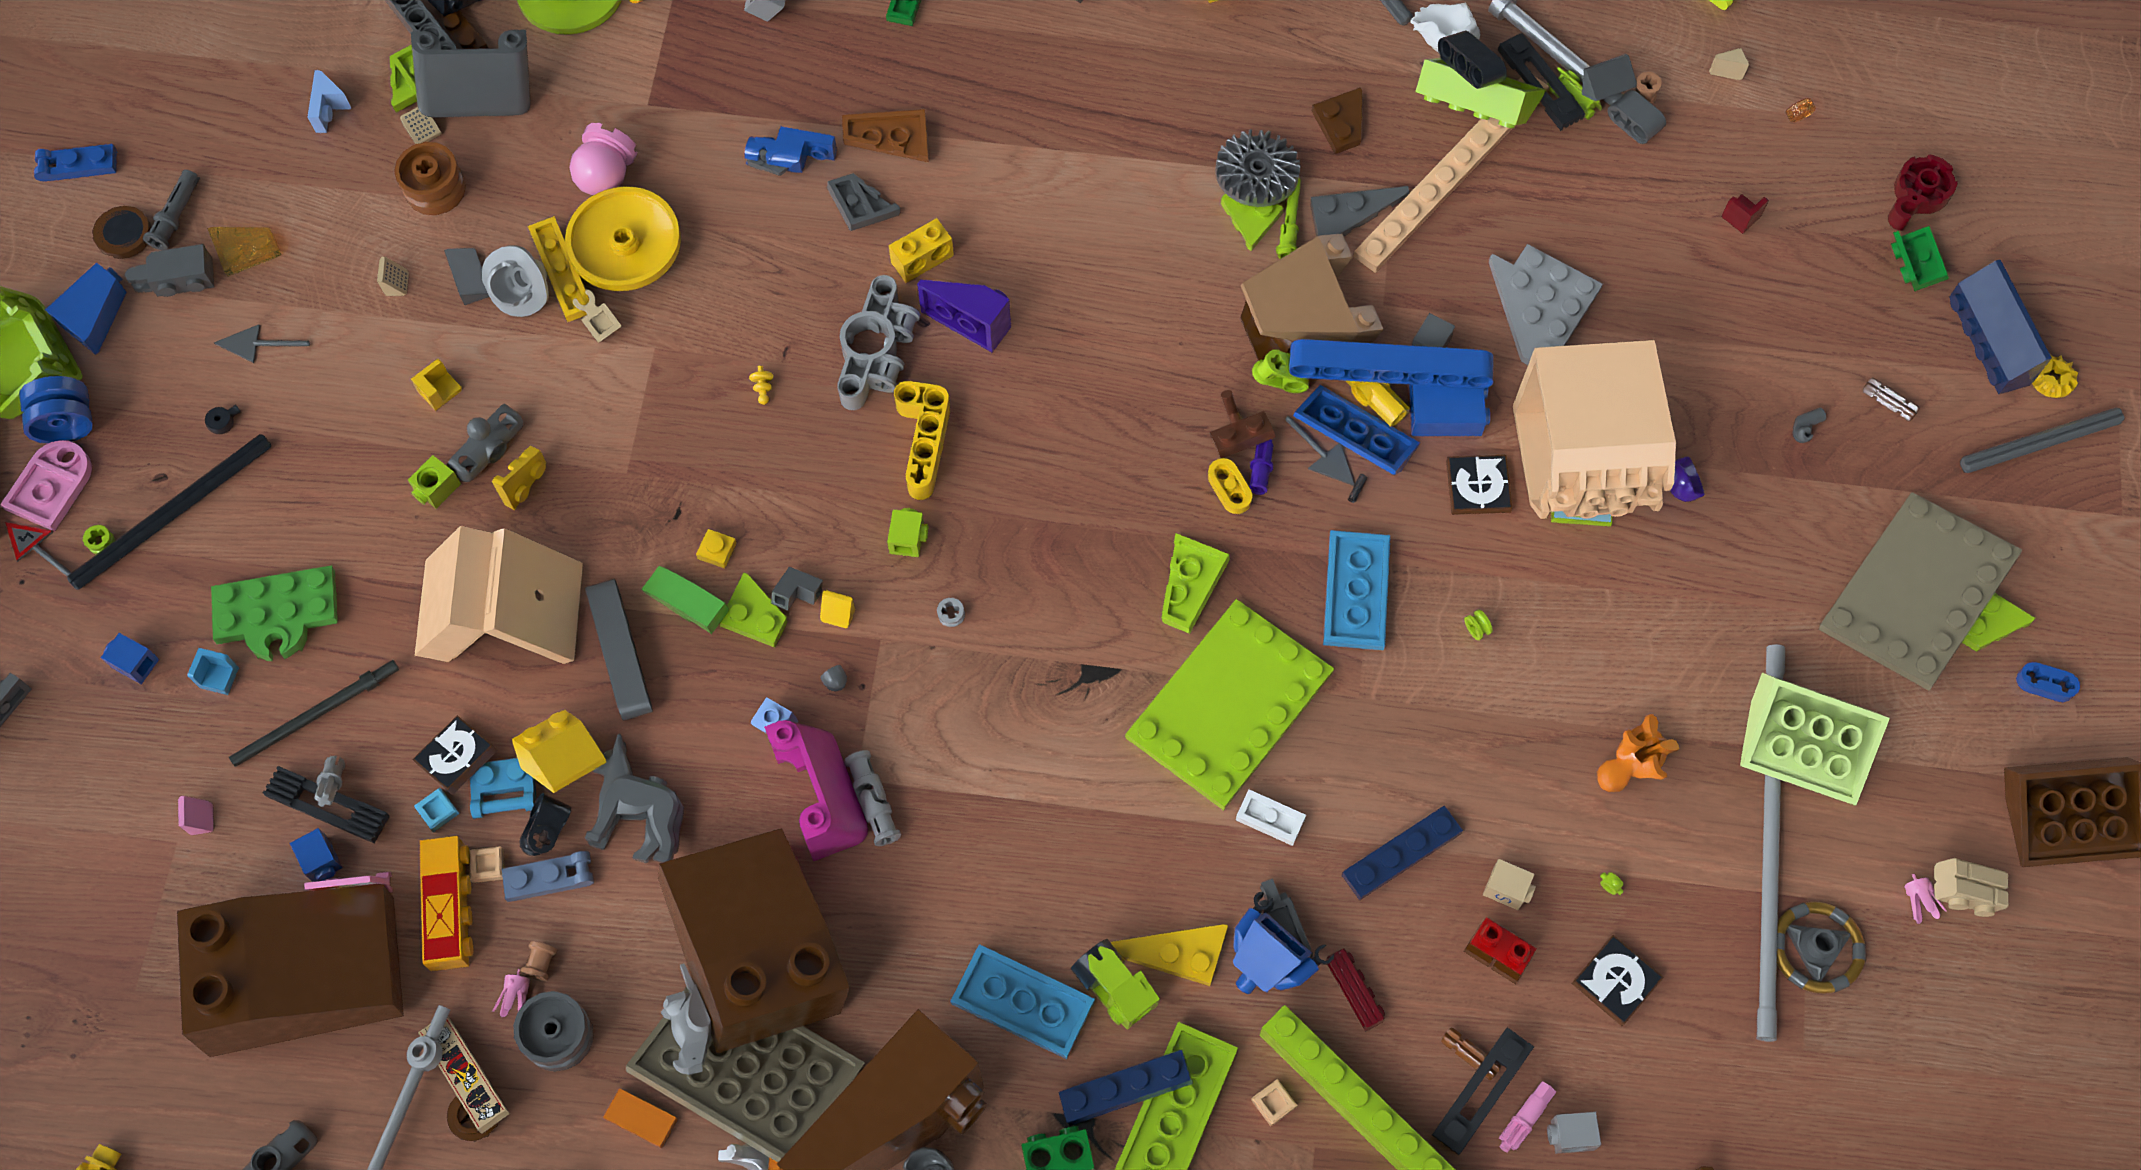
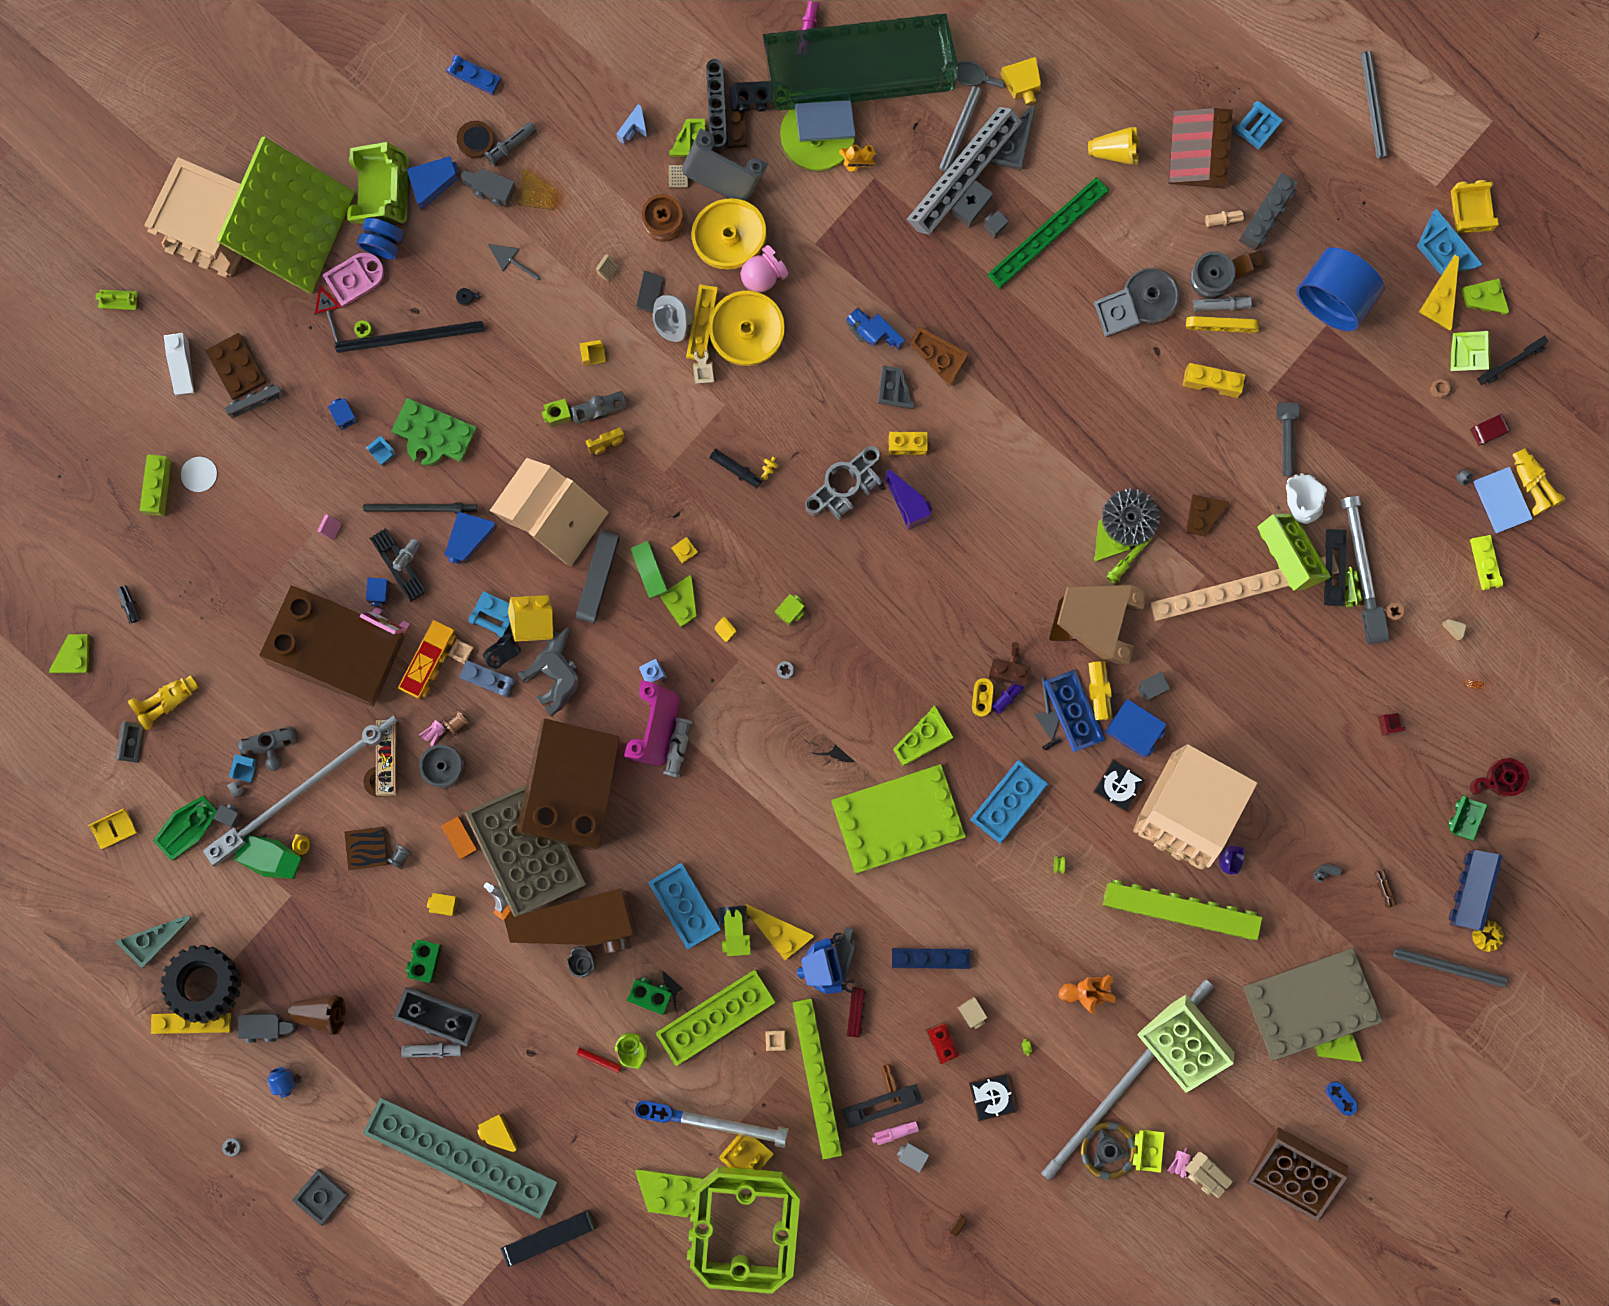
camera: 30 degrees right, 15 degrees up
tile [412,715,498,795] -> none
medium azure tile [414,788,460,832] -> none
light grey animal [661,963,711,1075] -> none
dark grey piece [771,567,823,610] -> none
dark grey hinge [820,665,847,692] -> none
yellow beam [894,381,950,500] -> none
dark blue plate [1058,1050,1193,1126] -> none
white plate [1236,790,1306,846] -> none
lime piece [1252,350,1309,393] -> none
blue beam [1289,339,1494,389] -> none
dark grey wing [1310,186,1409,237] -> none
black beam [1438,30,1507,89] -> none
light grey wing [1489,244,1603,365] -> none
dark grey slope [1582,54,1637,101] -> none
none -> blue slope [444,512,497,565]
none -> yellow dish [691,198,767,270]
none -> black pin [709,448,763,489]
none -> lime brick [1102,880,1262,940]
none -> neon yellow bracket [1133,1129,1165,1173]

